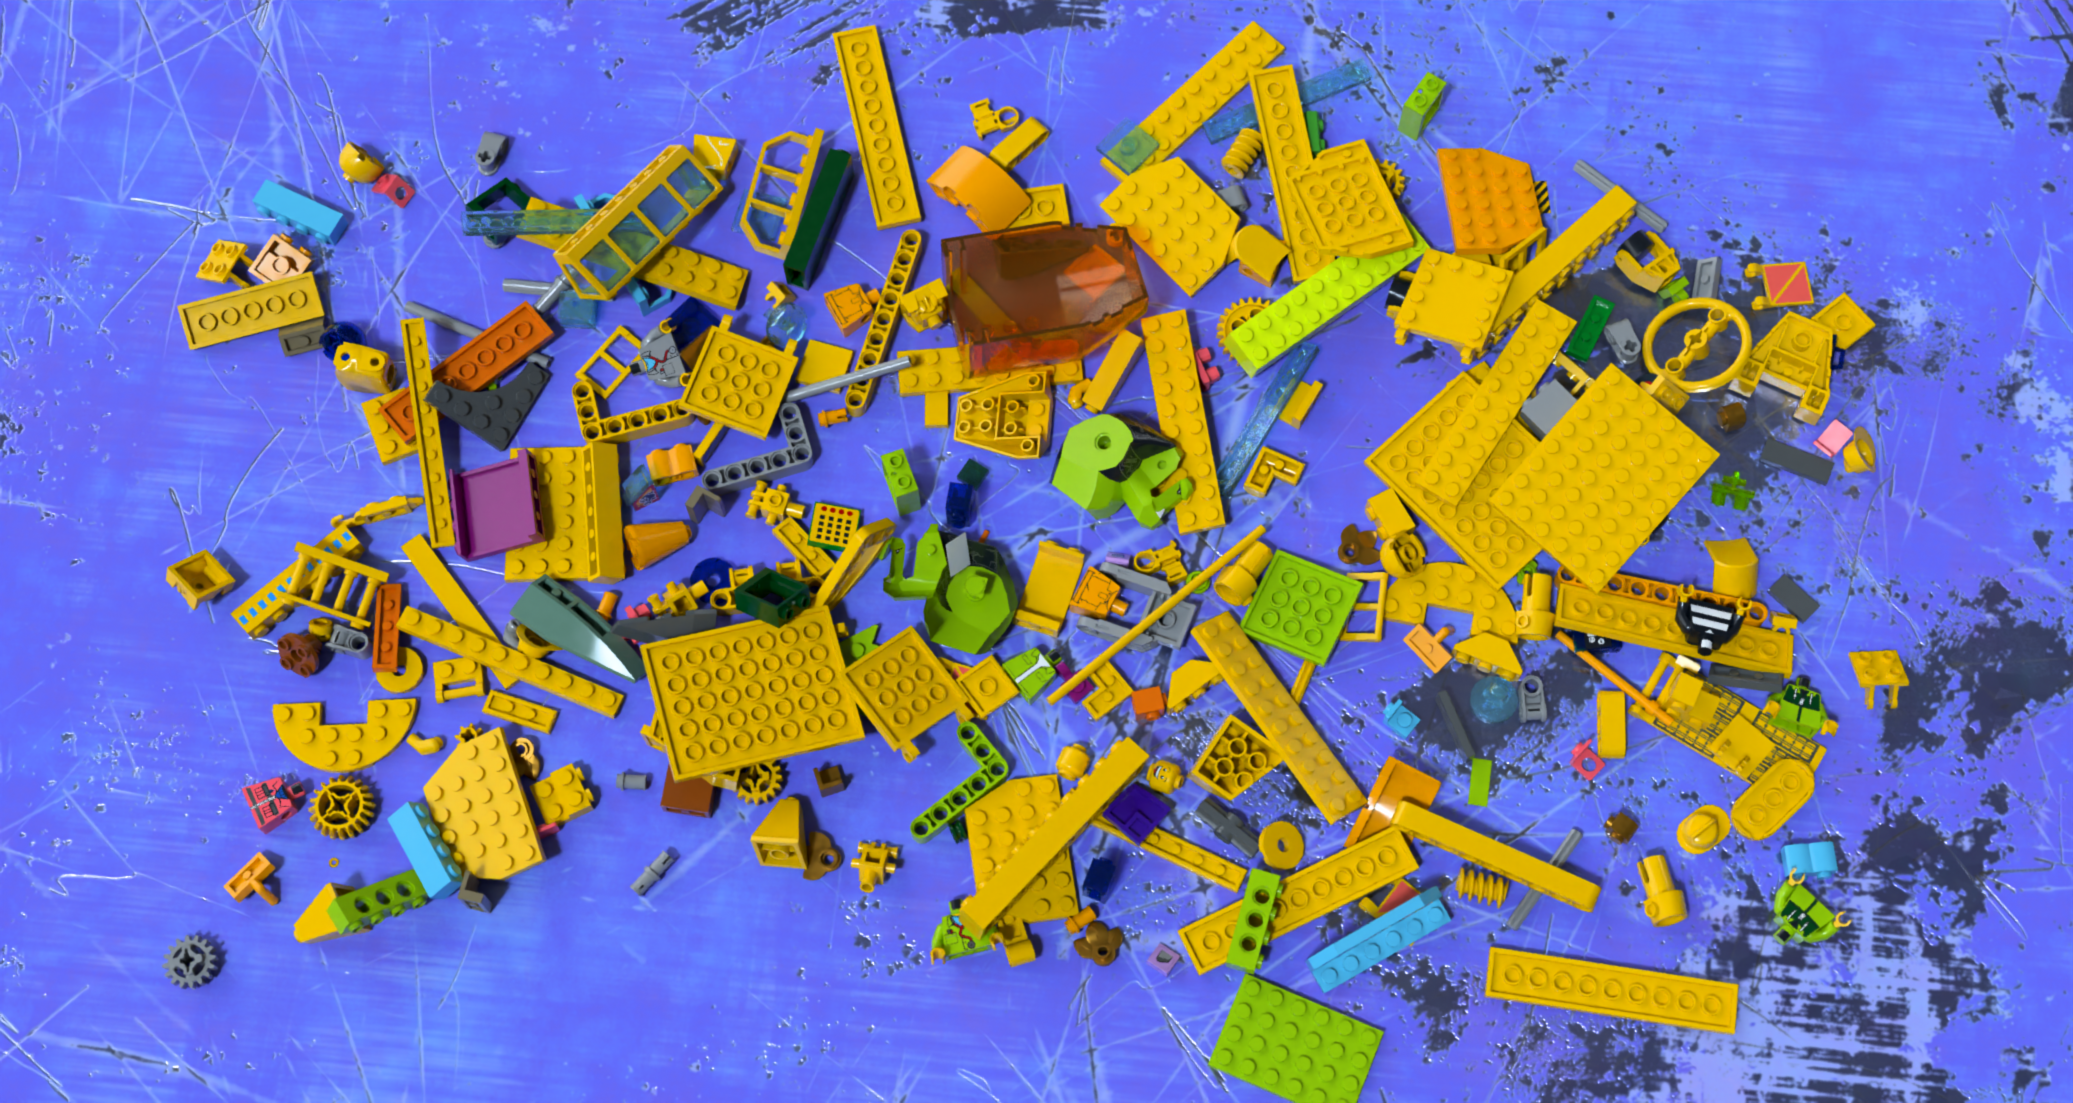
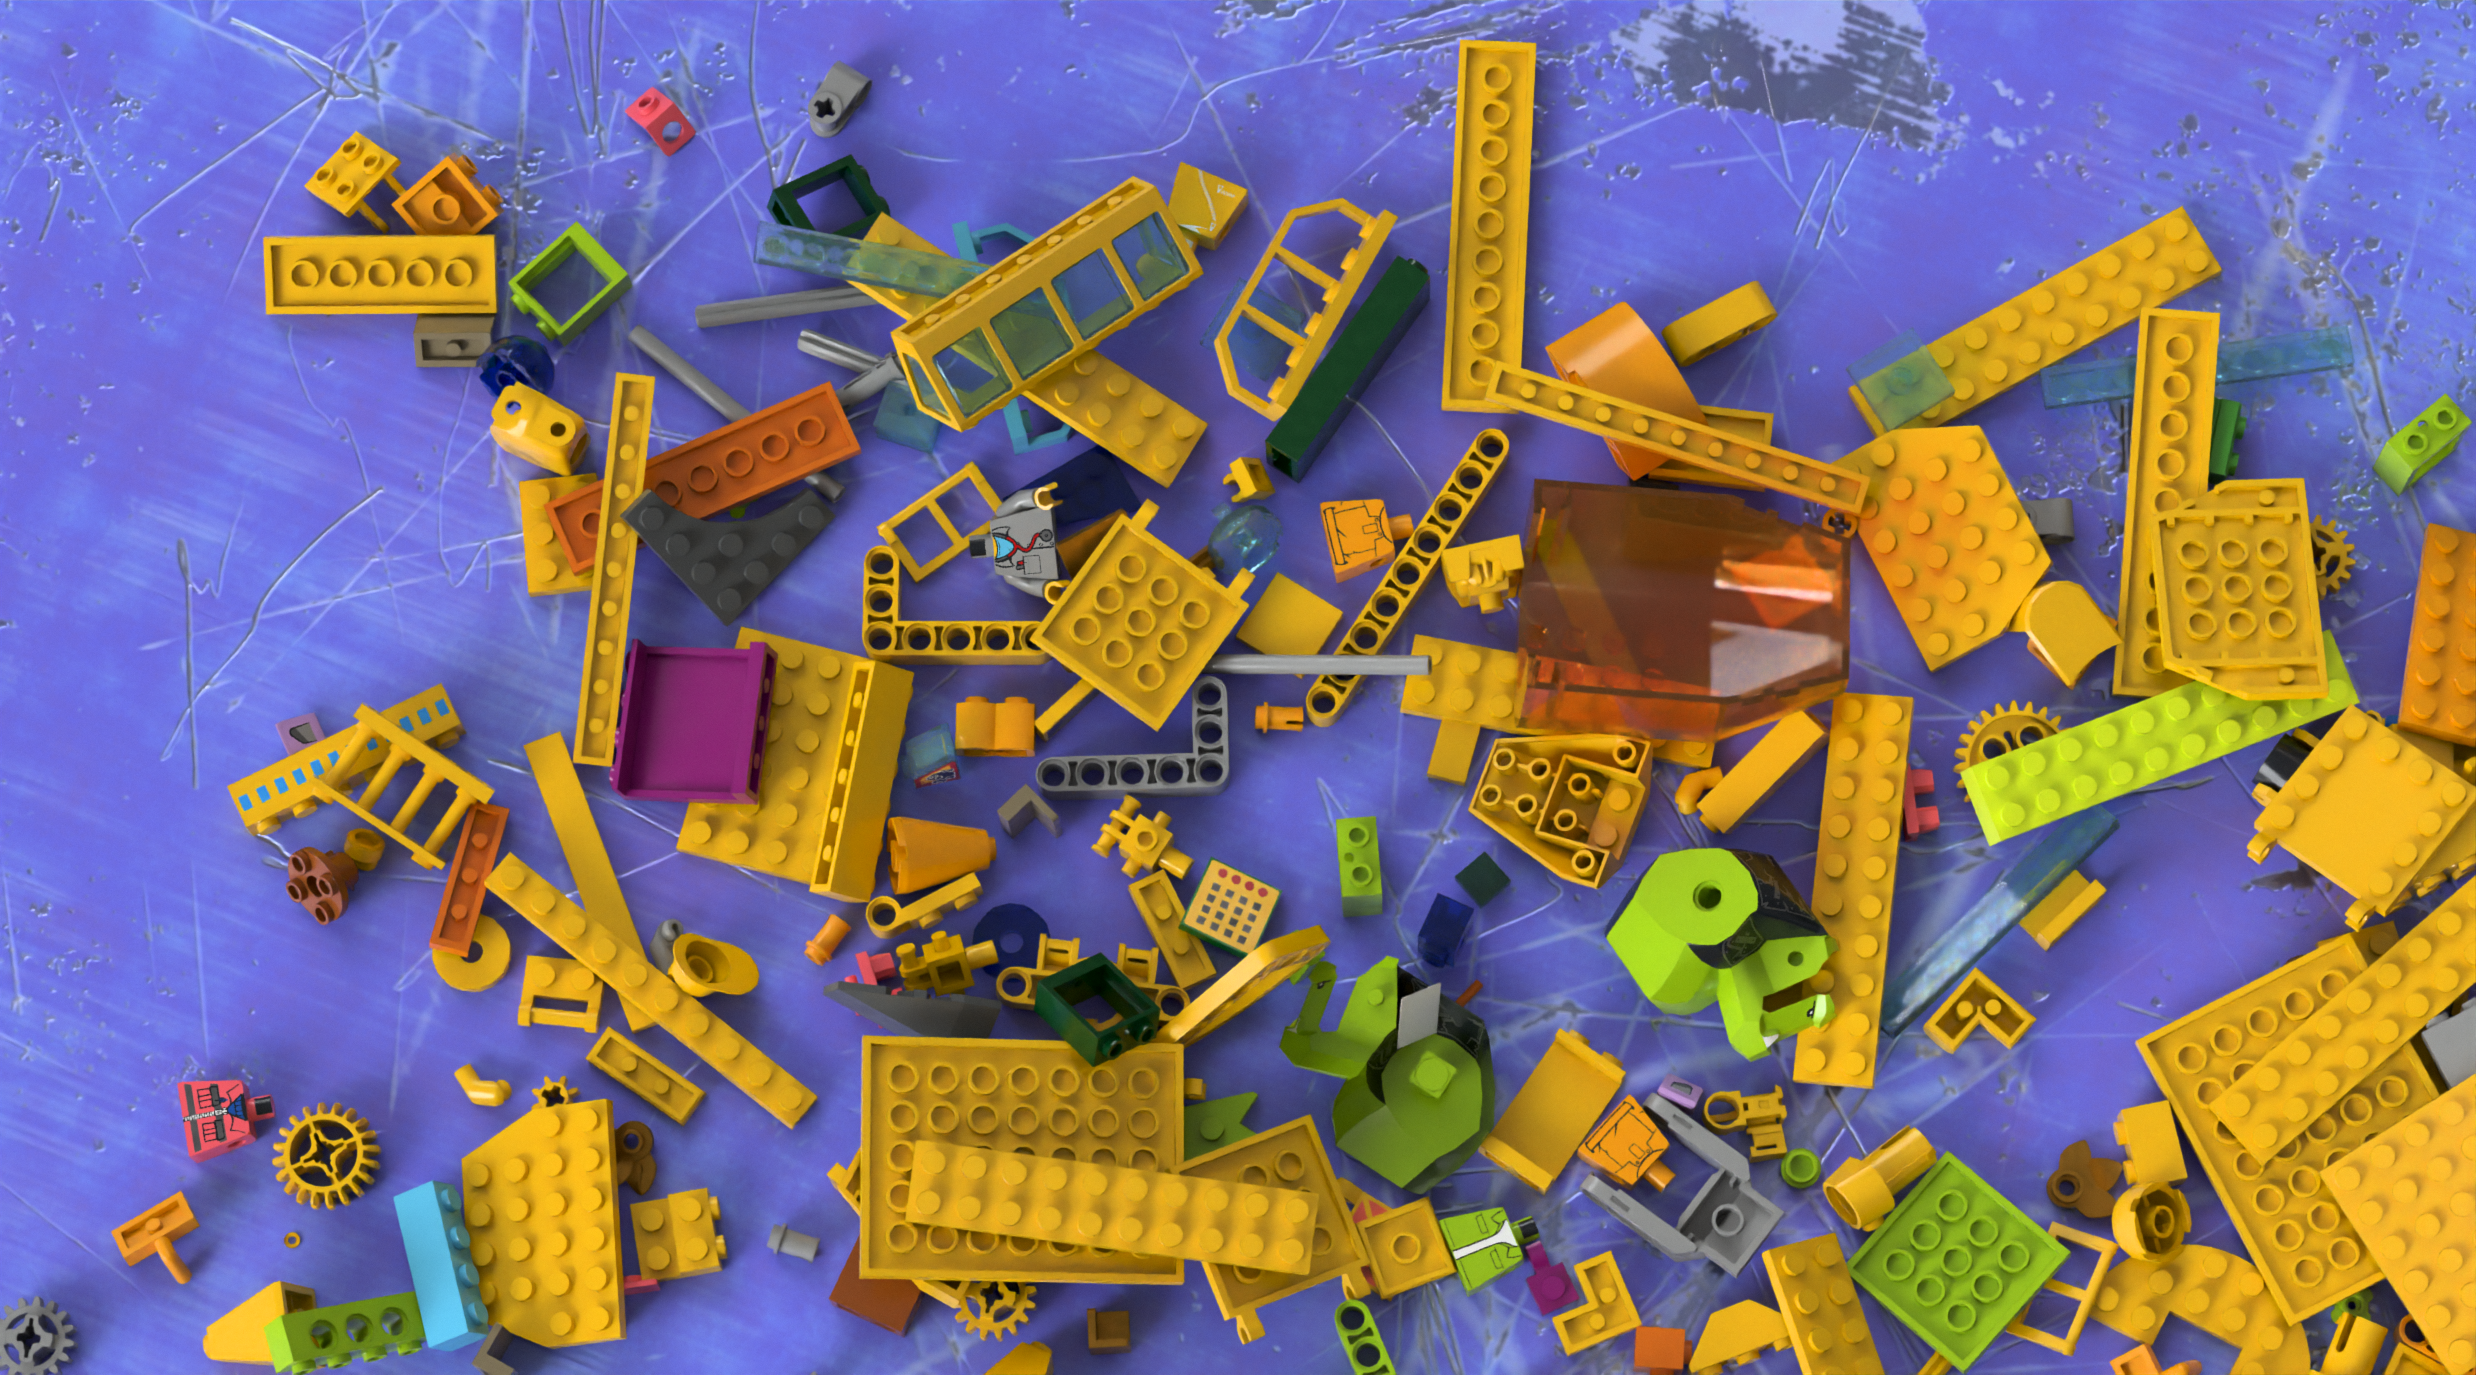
camera: 20 degrees right, 5 degrees up
yellow brick [166,549,236,610] -> none
medium azure brick [252,179,348,246] -> none
yellow plate [273,699,418,773] -> none
light grey piece [325,624,374,660] -> none
yellow plate [331,496,424,528] -> none
yellow cylinder [339,141,385,184] -> none
sand green wedge [509,574,647,684] -> none
yellow piece [969,98,1019,141] -> none
yellow piece [1046,525,1266,706] -> none
yellow piece [1221,128,1263,179] -> none
none -> lavender slope [275,712,326,756]
none -> lime window [508,221,633,347]
none -> light grey axle [695,285,881,328]
none -> yellow plate [866,872,983,939]
none -> yellow plate [905,1140,1319,1275]
none -> yellow plate [1484,360,1871,516]

